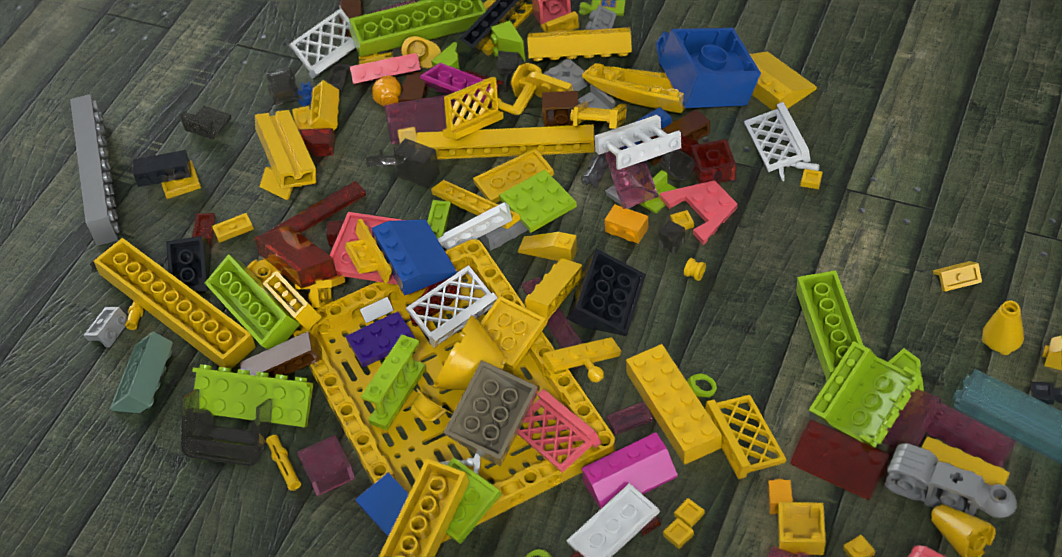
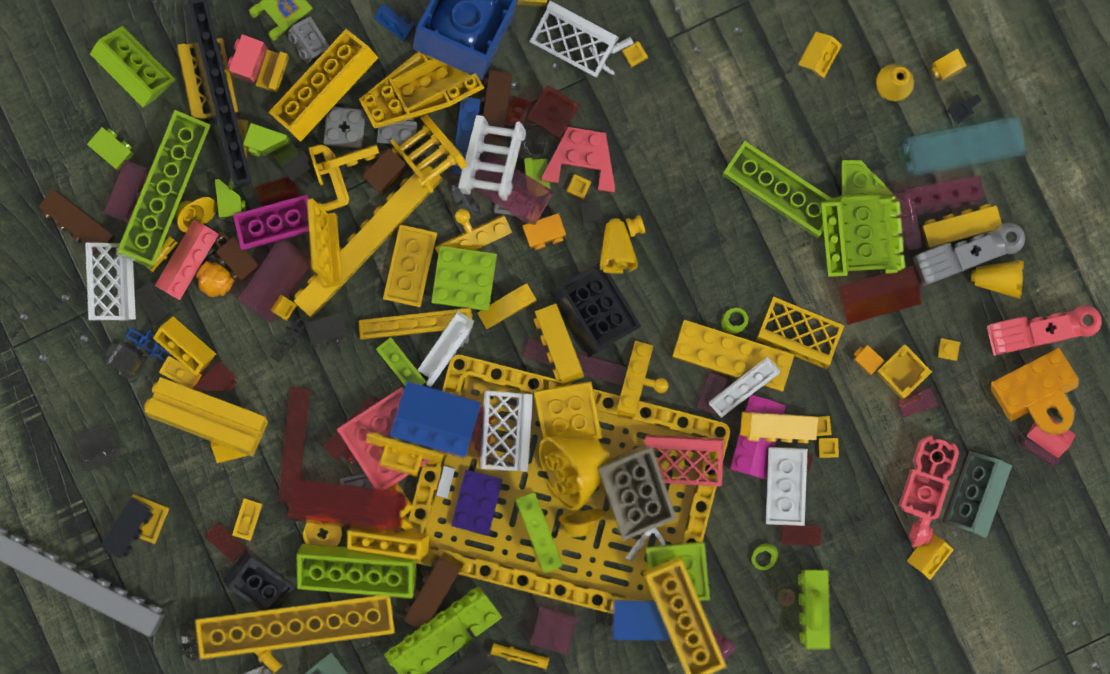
camera: 55 degrees left, 35 degrees up
none -> yellow plate [435,209,512,254]
none -> yellow cone [600,219,638,274]
none -> white tile [709,356,780,418]
none -> yellow brick [740,412,818,443]

